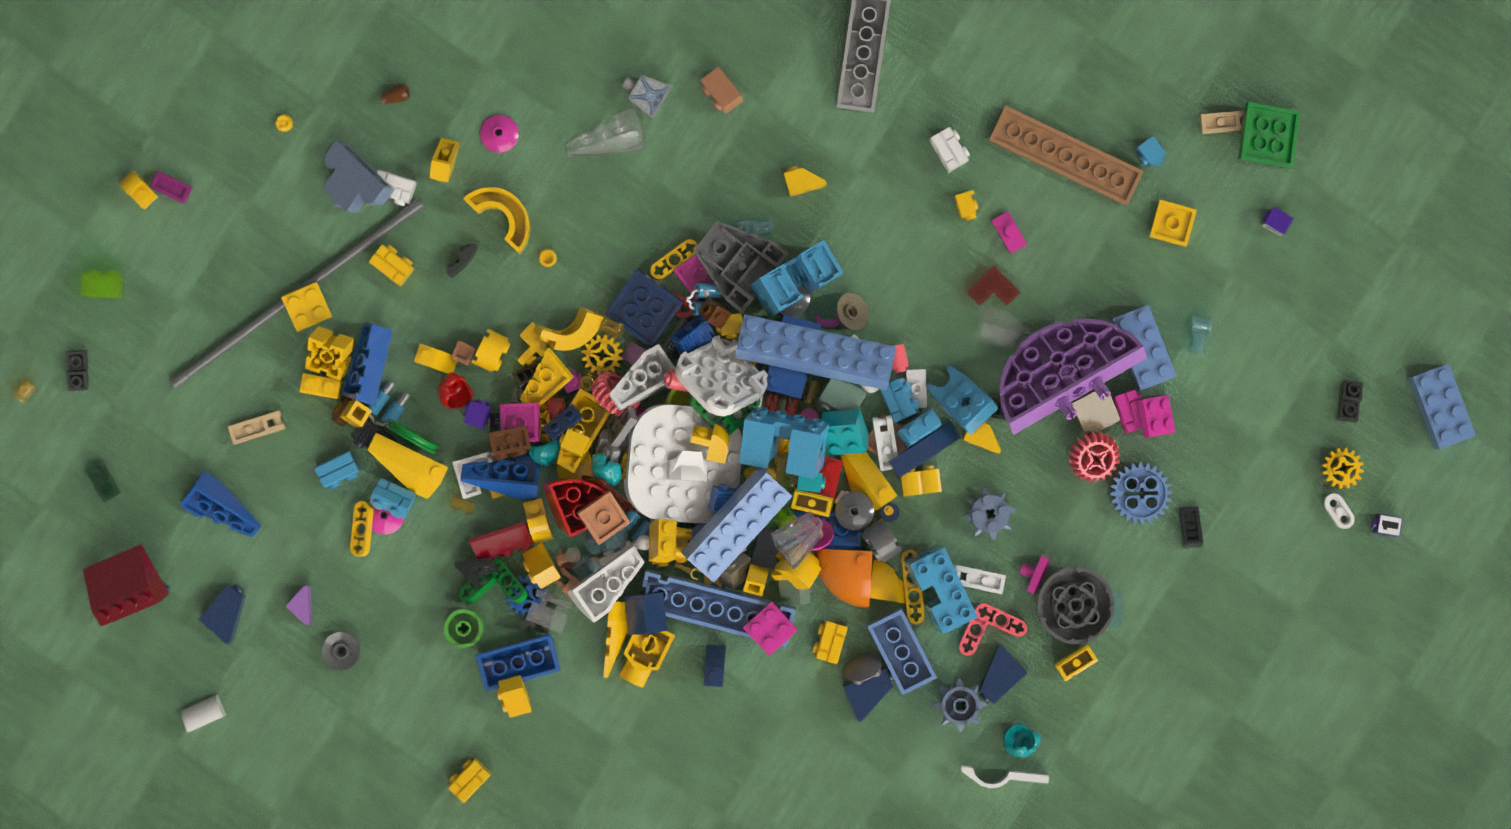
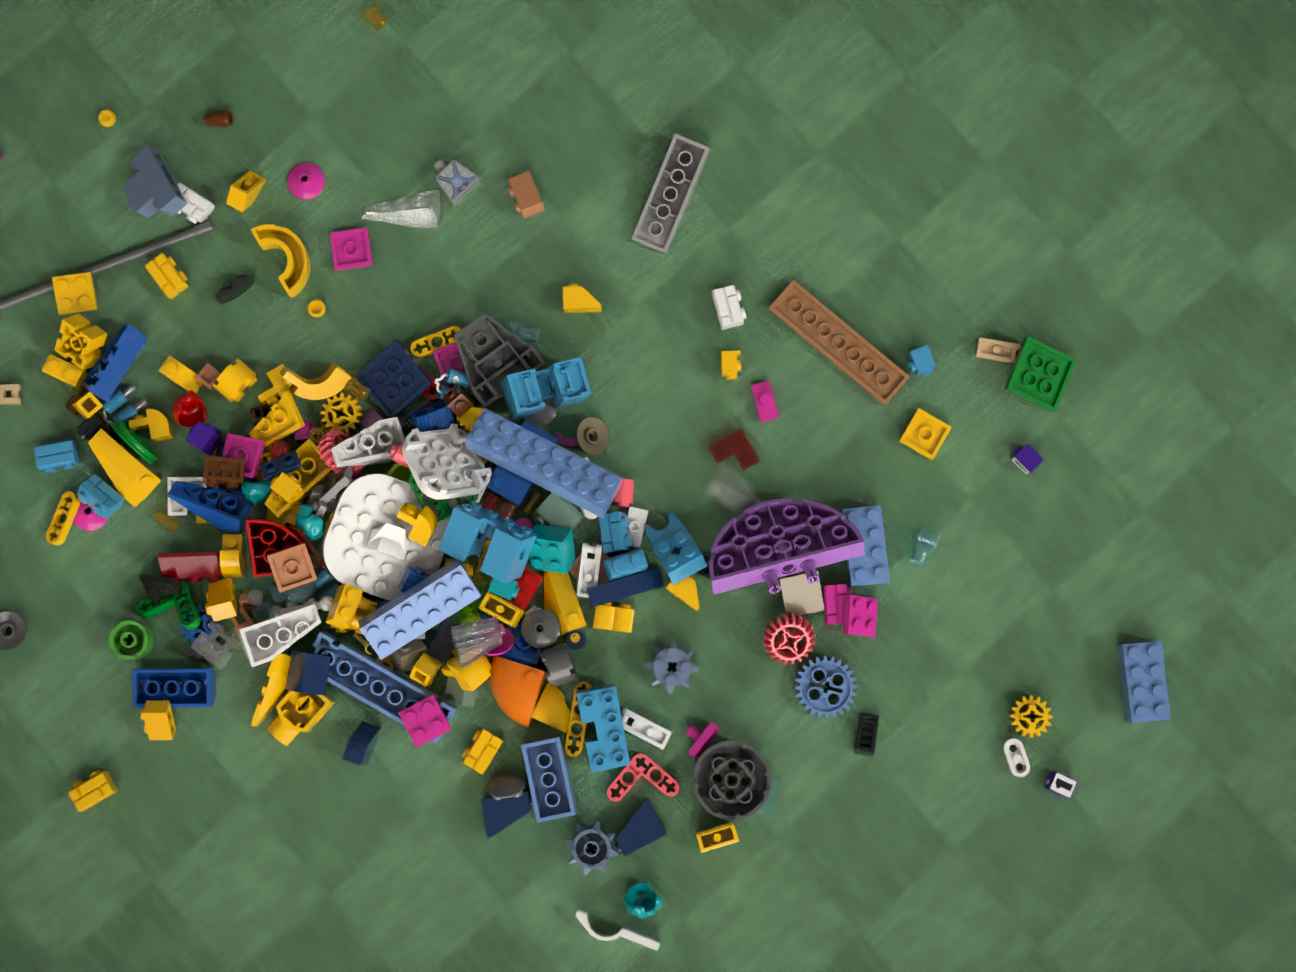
camera: 20 degrees right, 5 degrees down
pearl dark grey slope [1338,380,1363,423] -> none
none -> yellow brick [128,409,175,442]
none -> dark pink plate [330,227,373,271]

